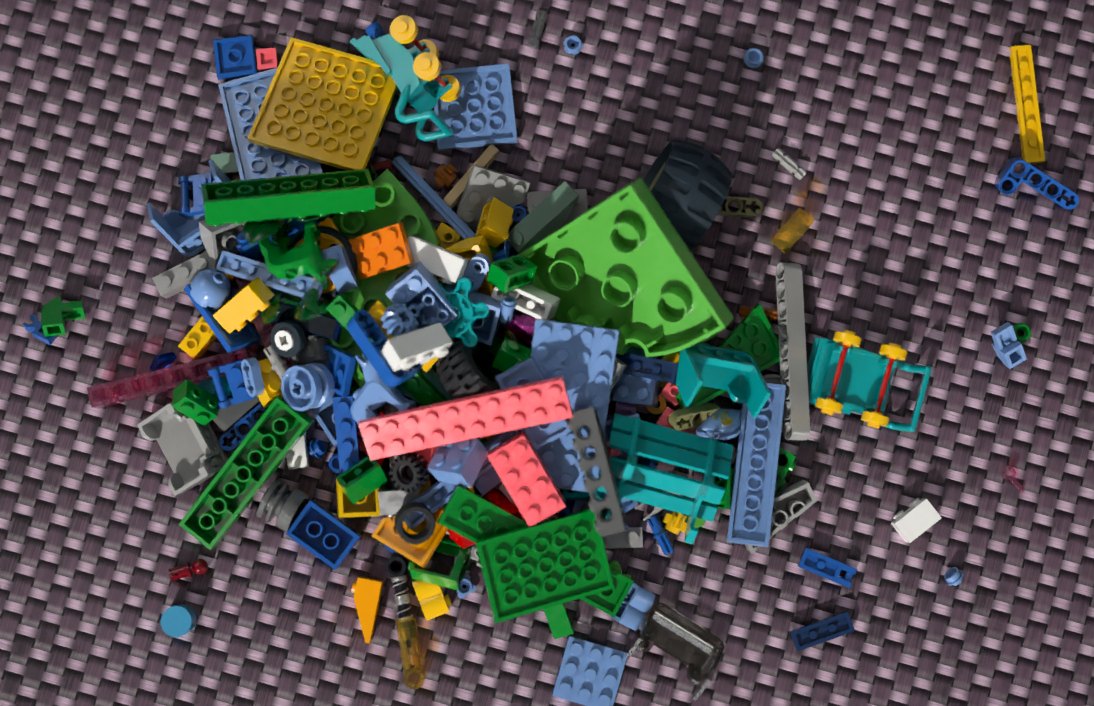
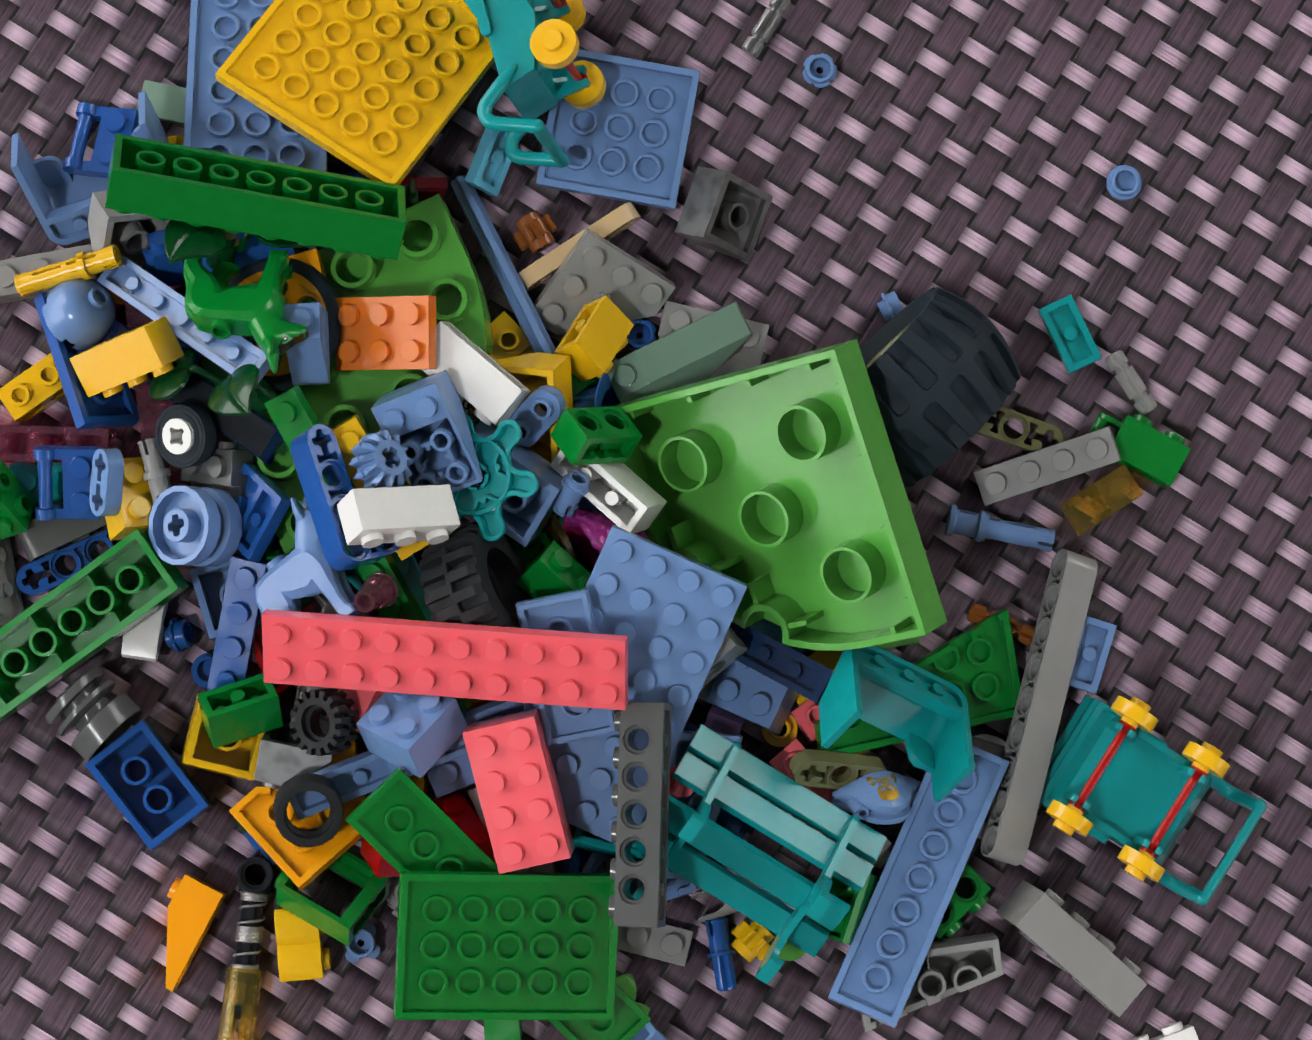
camera: 15 degrees right, 0 degrees up
none -> yellow pin [14,244,123,297]
none -> clear pink cone [354,573,397,613]
none -> medium azure plate [464,128,511,196]
none -> flat silver slope [675,166,773,262]
none -> medium blue plate [877,291,903,322]
none -> medium blue pin [945,504,1055,552]
none -> light grey plate [974,426,1121,506]
none -> light grey wedge [995,880,1147,1017]
none -> teal plate [1038,294,1102,375]
none -> medium blue plate [1069,616,1117,694]
none -> green brick [1088,412,1191,490]

